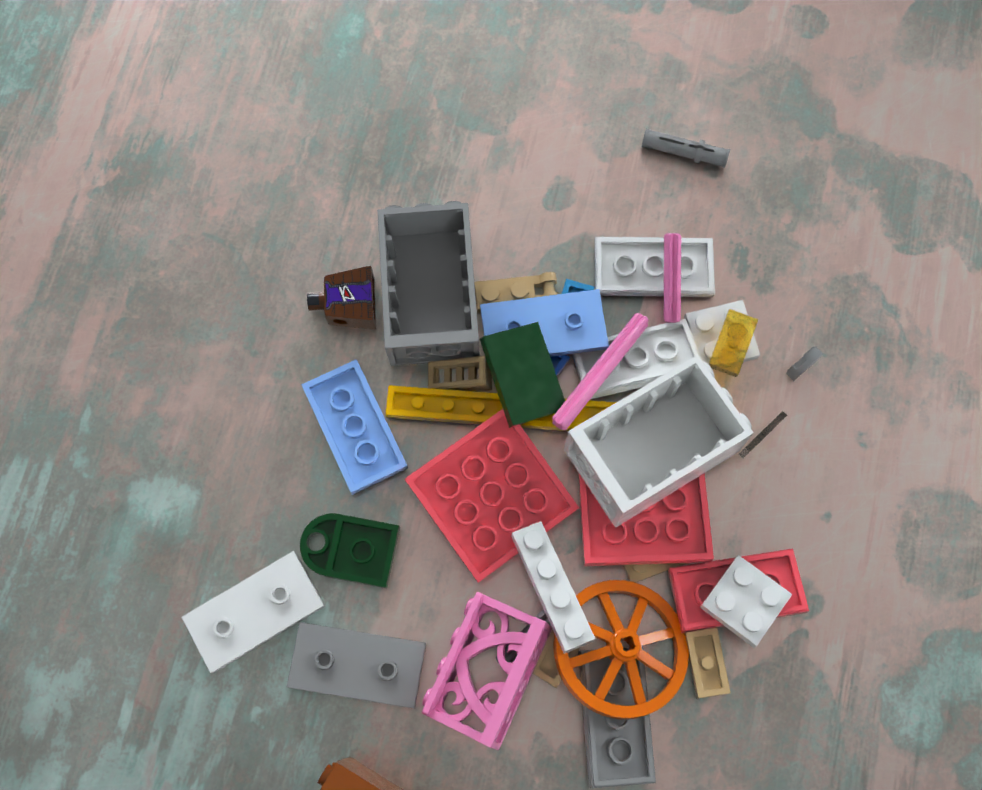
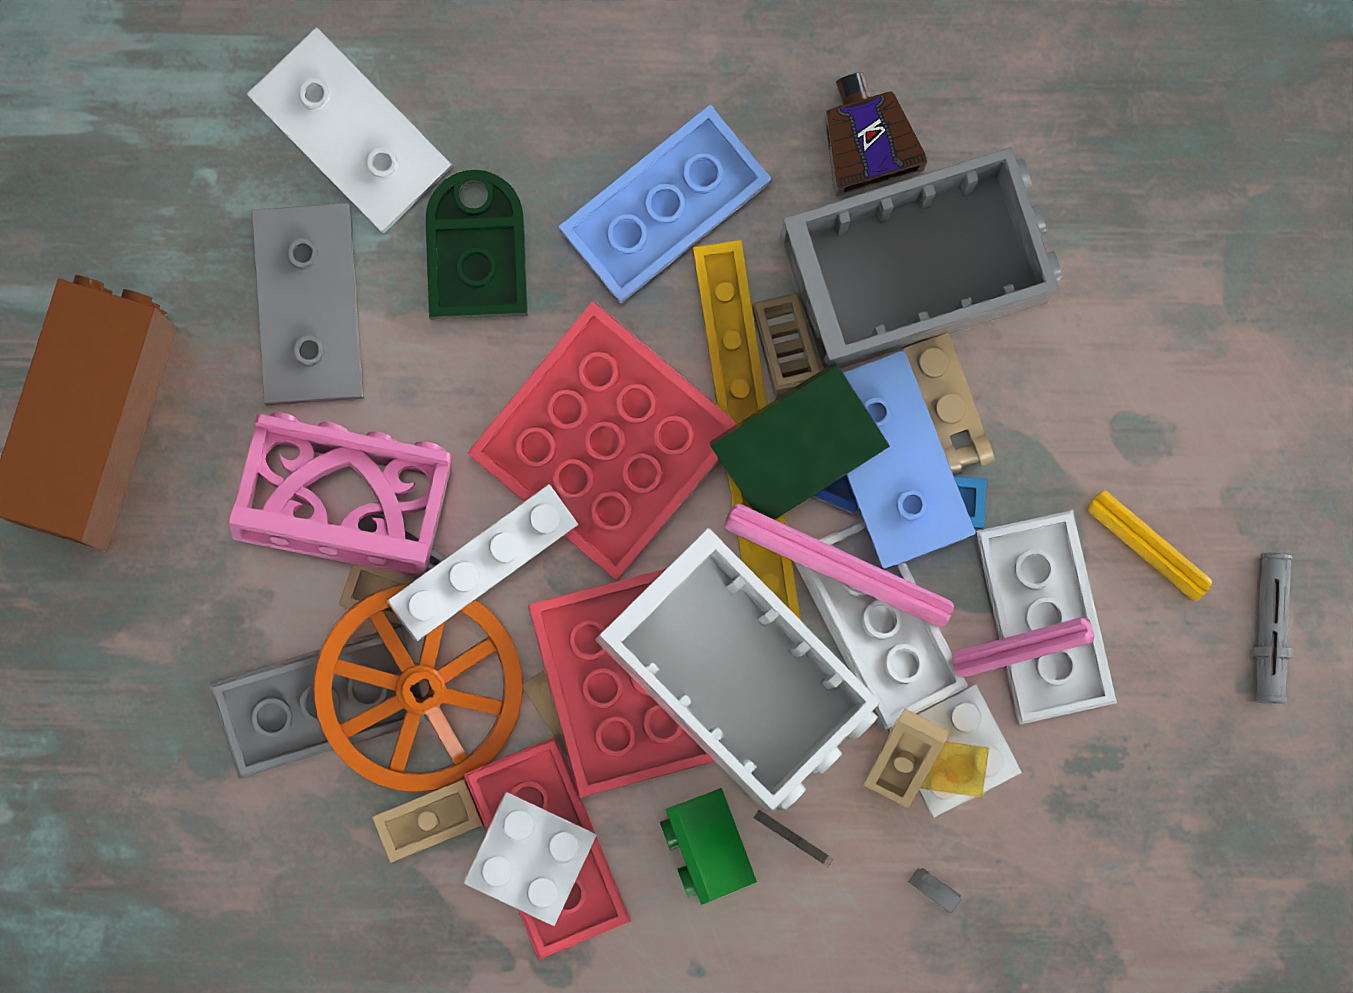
camera: 75 degrees right, 10 degrees up
none -> green slope [660,788,757,905]
none -> tan slope [863,708,950,808]
none -> yellow axle [1087,490,1212,601]

